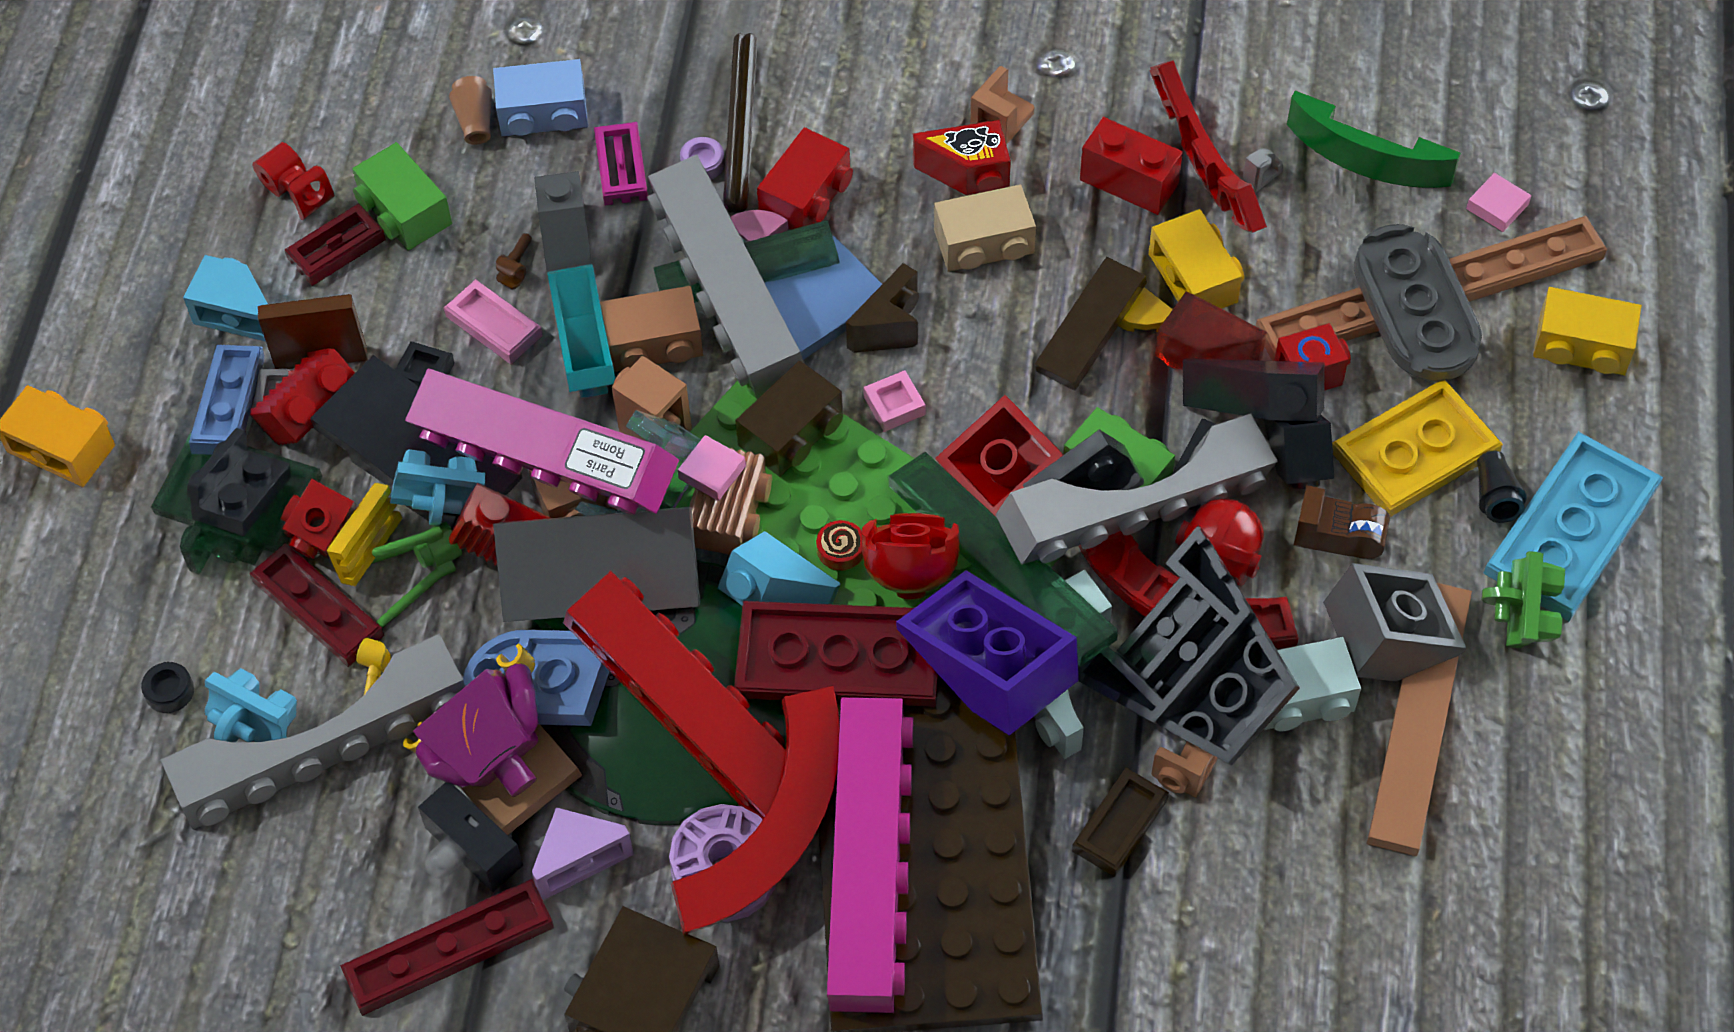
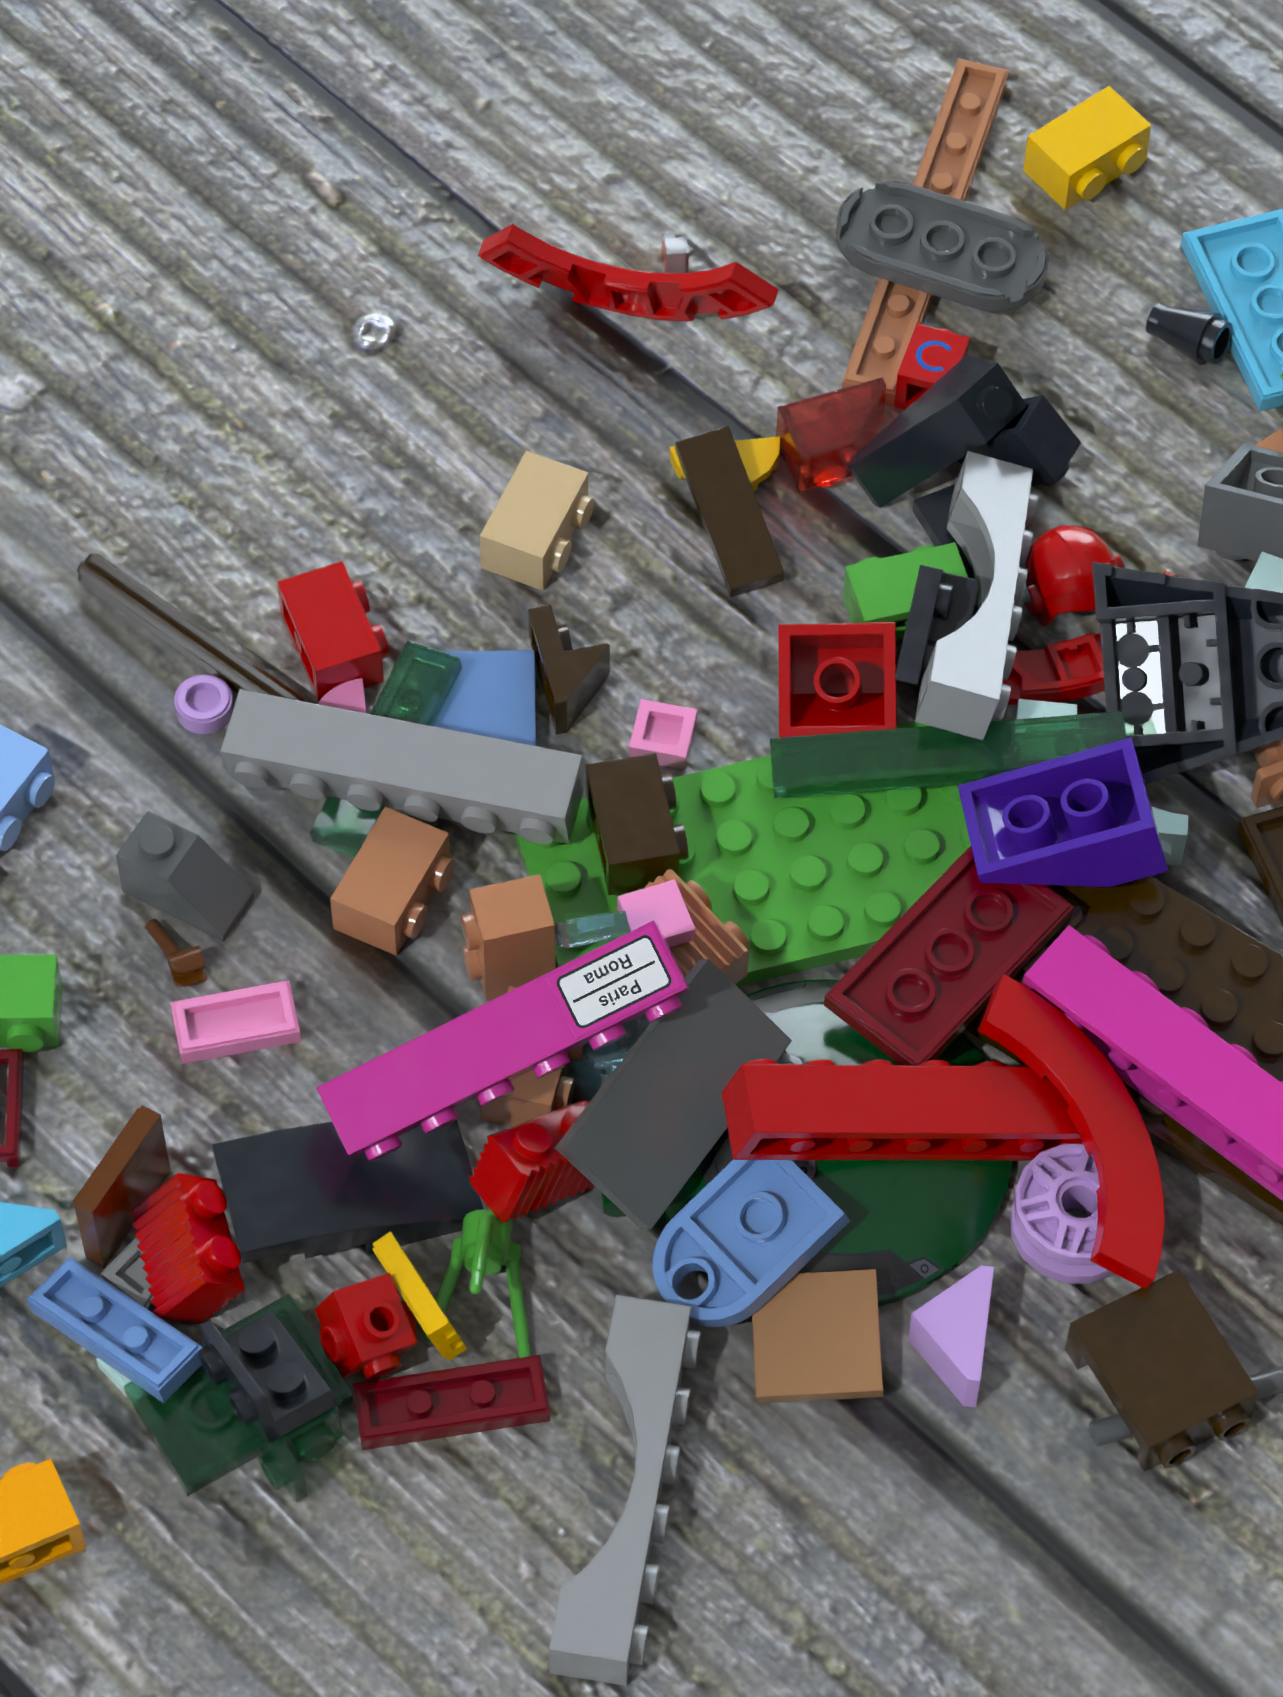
camera: 55 degrees left, 0 degrees up
black tile [141,662,194,713] -> none
medium azure hips [205,668,297,742] -> none
dark red tile [340,879,554,1016] -> none
yellow hand [356,638,391,695] -> none
medium azure hips [390,449,485,526] -> none
black tile [395,341,455,387] -> none
magenta torso [403,643,539,797] -> none
black piece [418,782,523,892] -> none
teal arch [547,264,615,398] -> none
dark pink tile [594,122,648,206] -> none
medium azure slope [718,531,841,606] -> none
tile [816,520,863,571] -> none
red cylinder [862,513,959,600] -> none
slope [913,120,1011,195] -> none
nougat panel [970,66,1035,145] -> none
red brick [1080,117,1183,215] -> none
yellow brick [1148,209,1244,321] -> none
green slope [1287,91,1461,188] -> none
reddish brown leg [1293,485,1390,559] -> none
yellow tile [1332,380,1503,517] -> none
bright pink tile [1466,173,1531,232] -> none

